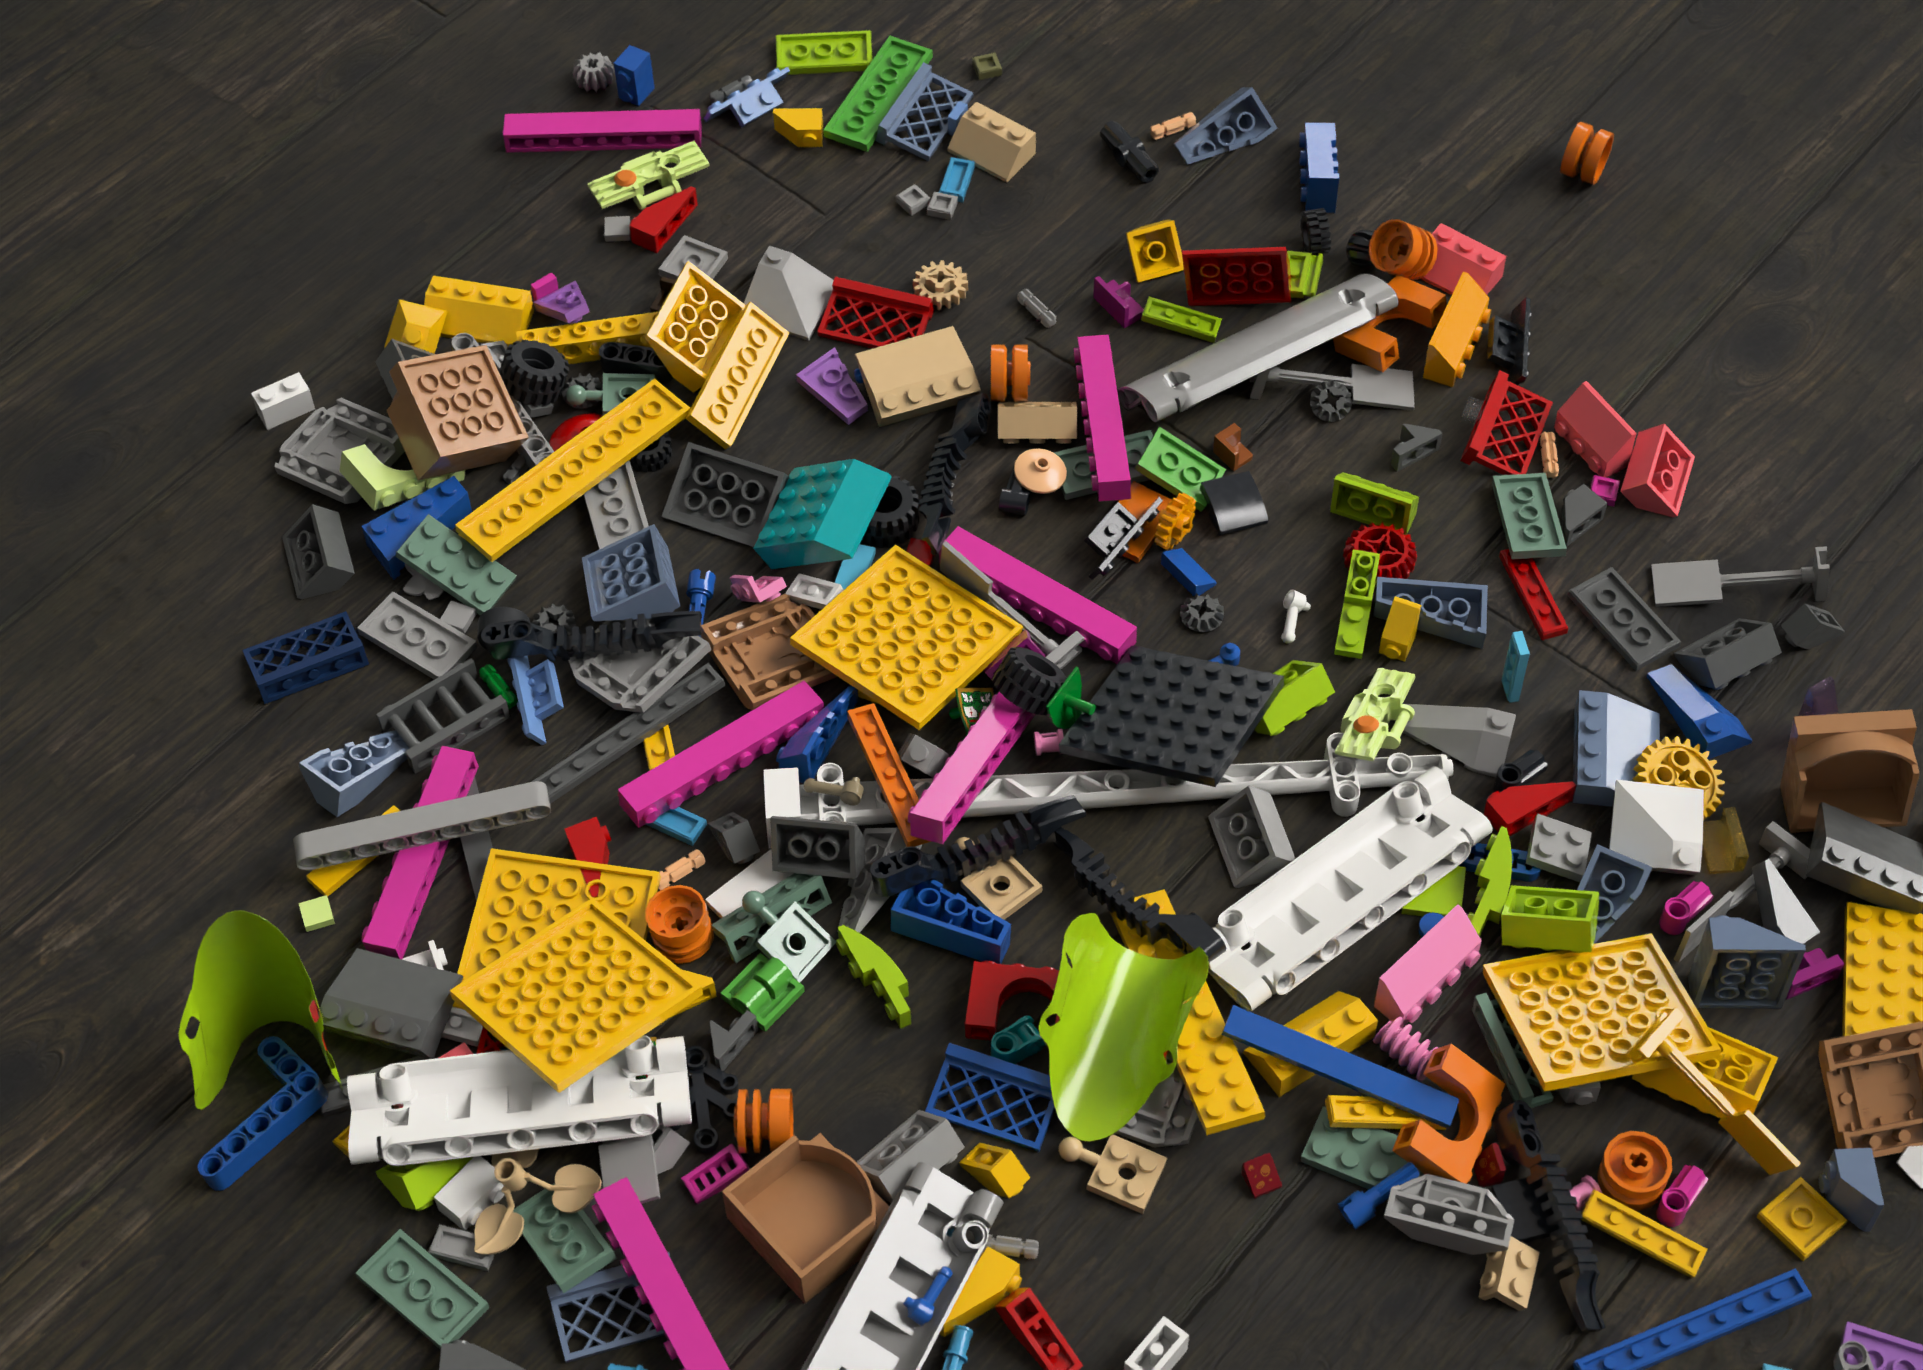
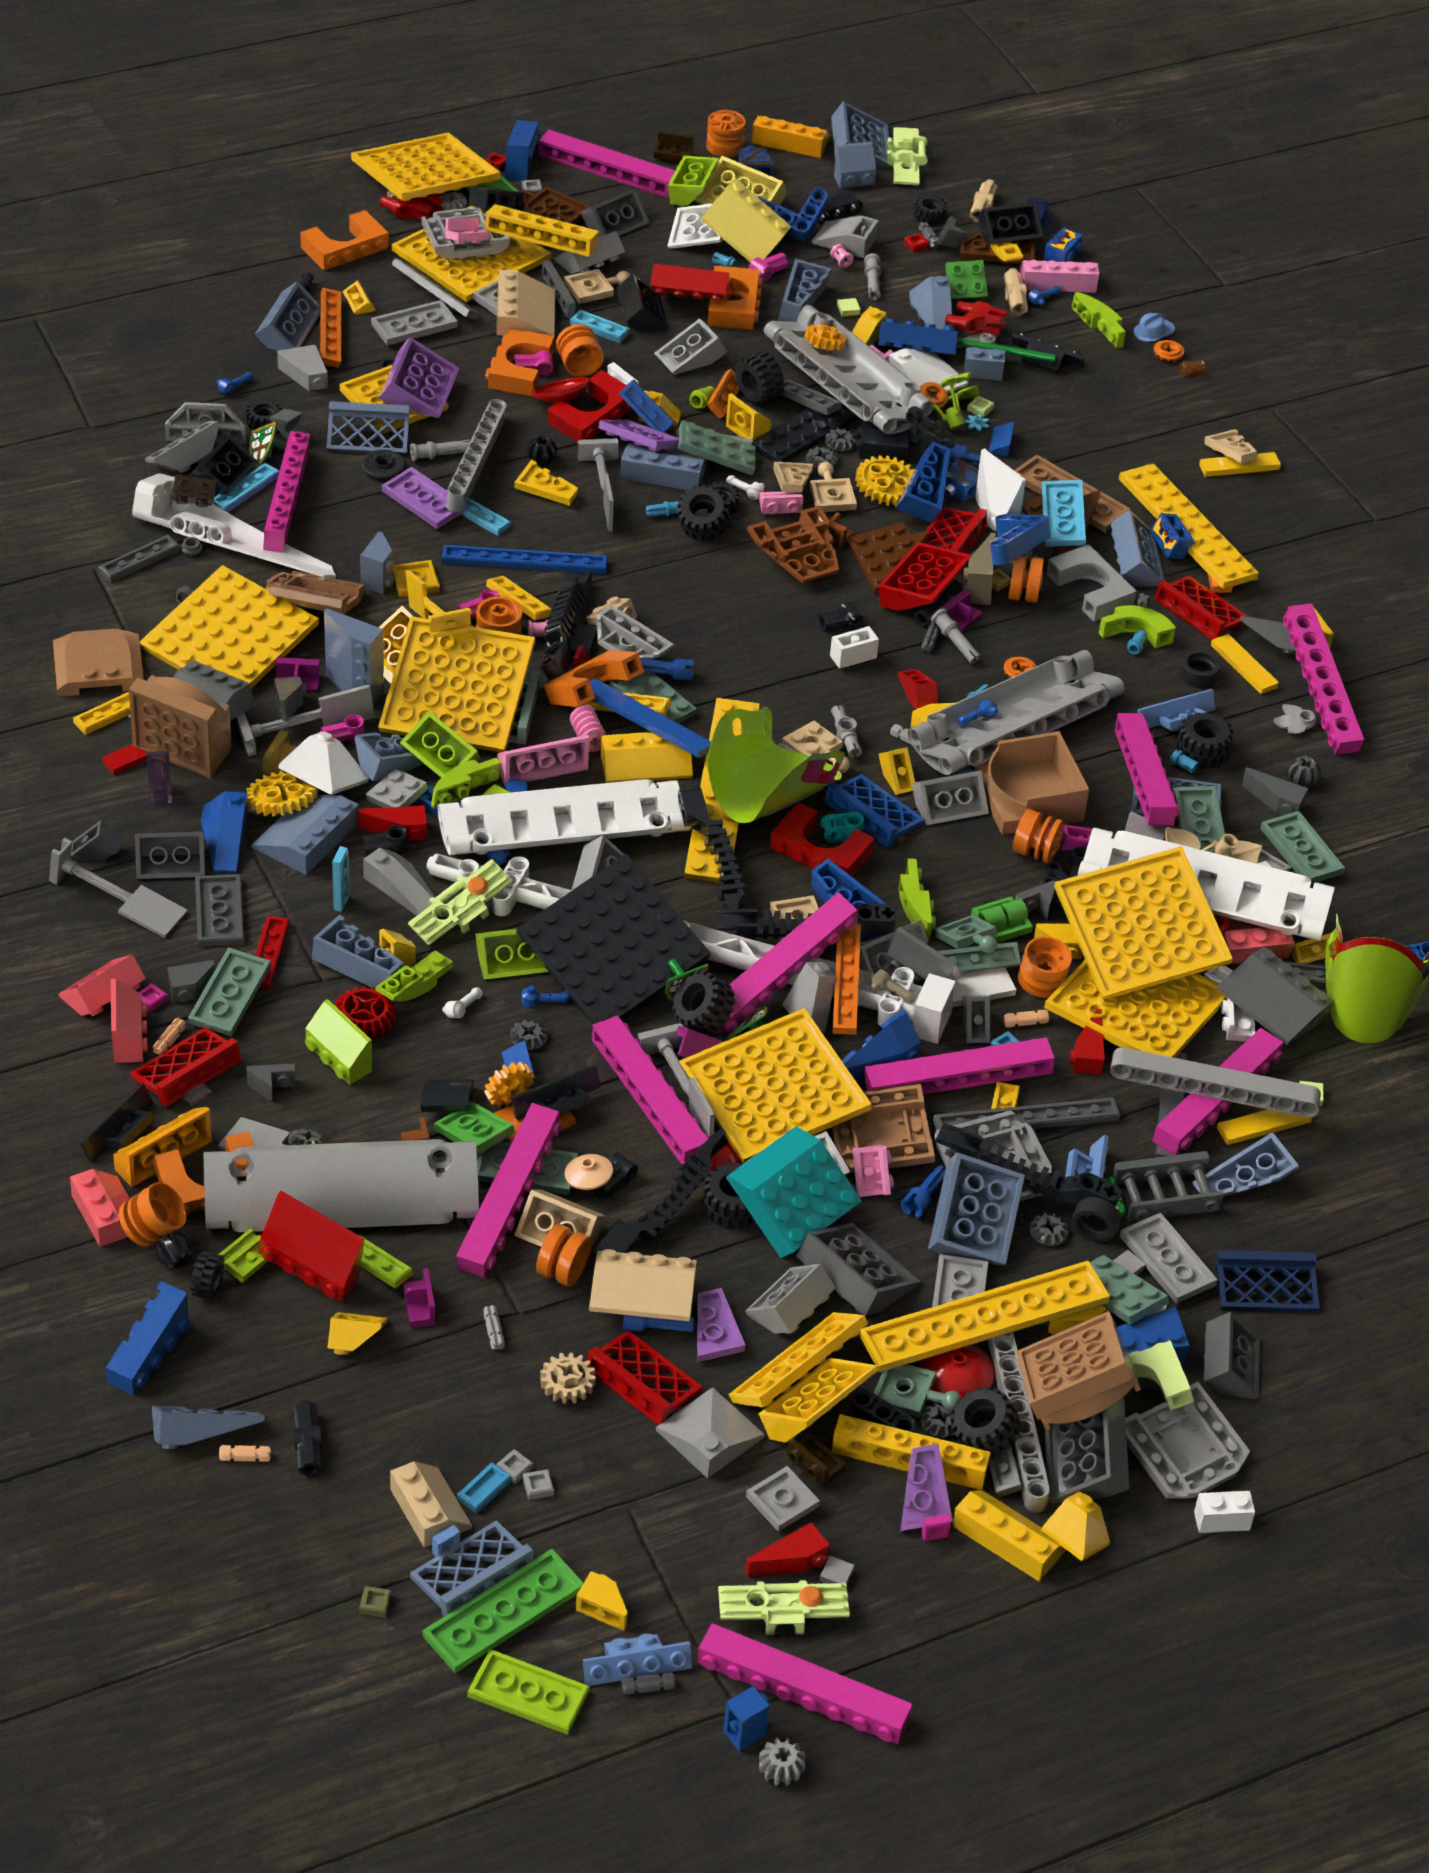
camera: 160 degrees left, 10 degrees down
none -> light grey slope [745,1264,836,1334]
none -> light grey pin [831,705,862,758]

